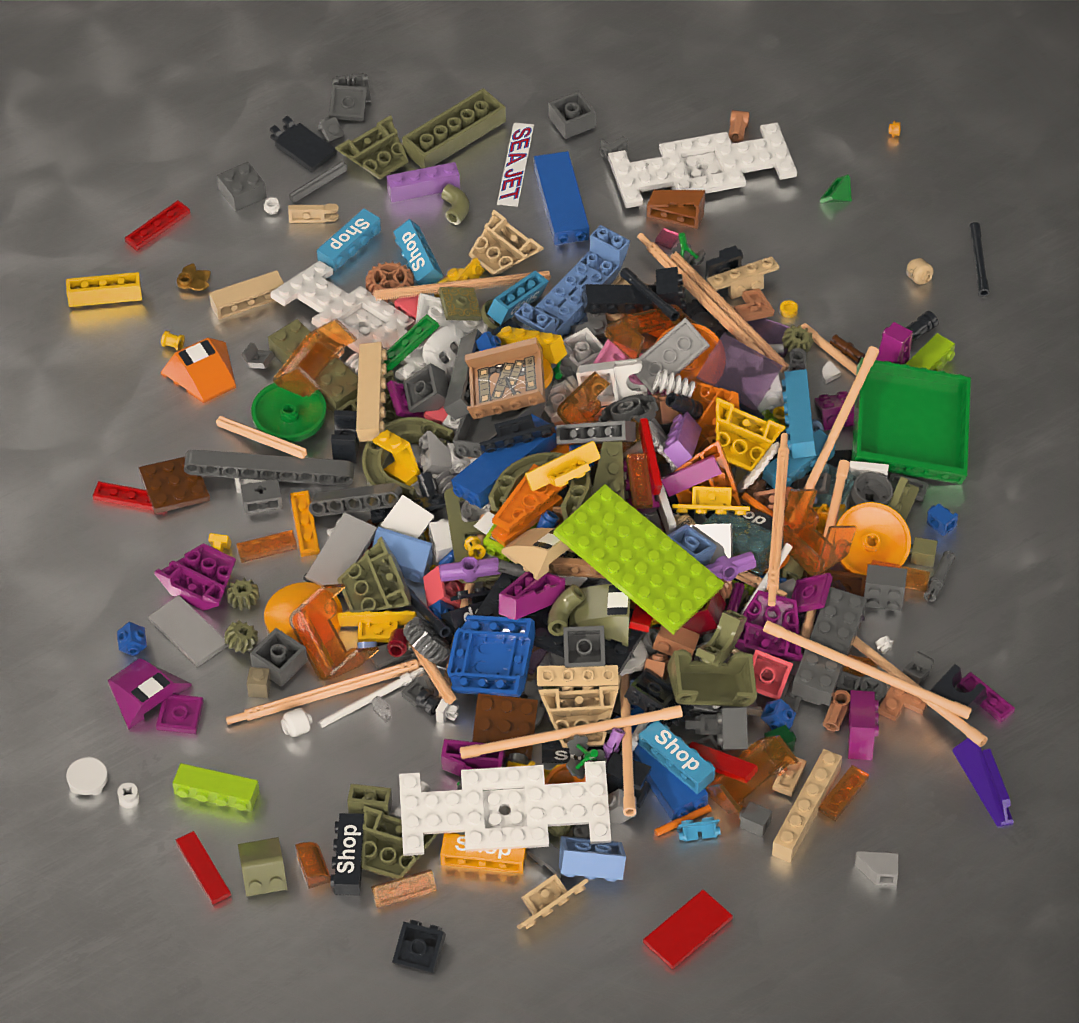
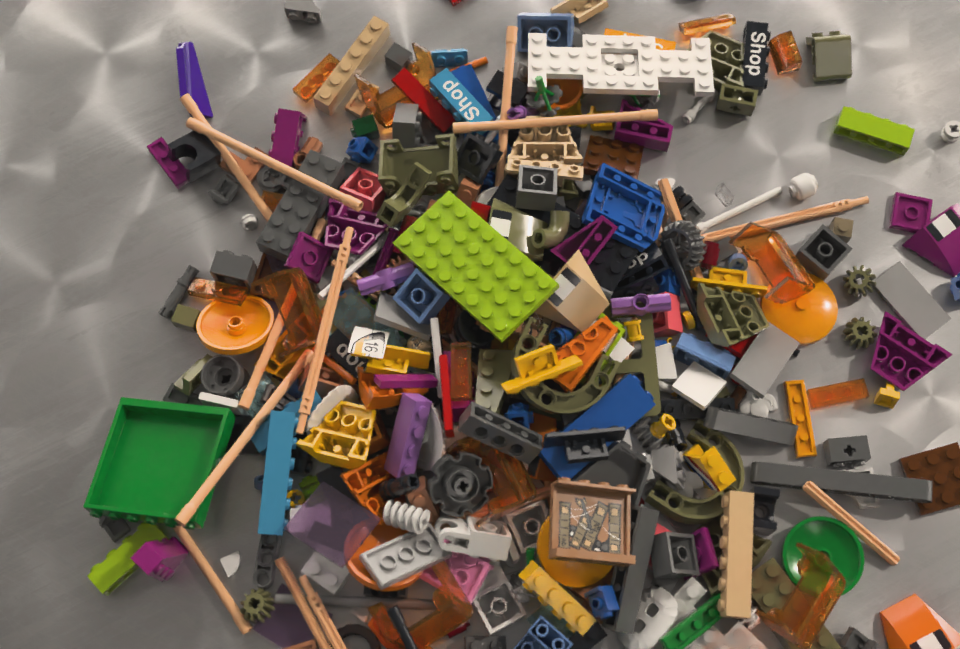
camera: 175 degrees left, 20 degrees up
red tile [175,831,231,905] -> none
dark grey tile [507,753,528,765] -> none
magenta bracket [814,391,855,431] -> none
reddish brown pin [830,334,865,364] -> none
black axle [905,311,939,343] -> none
blue brick [927,504,958,537] -> none
none -> sticker [348,326,390,359]
none -> yellow bush [650,414,676,439]
none -> yellow tile [681,310,695,330]

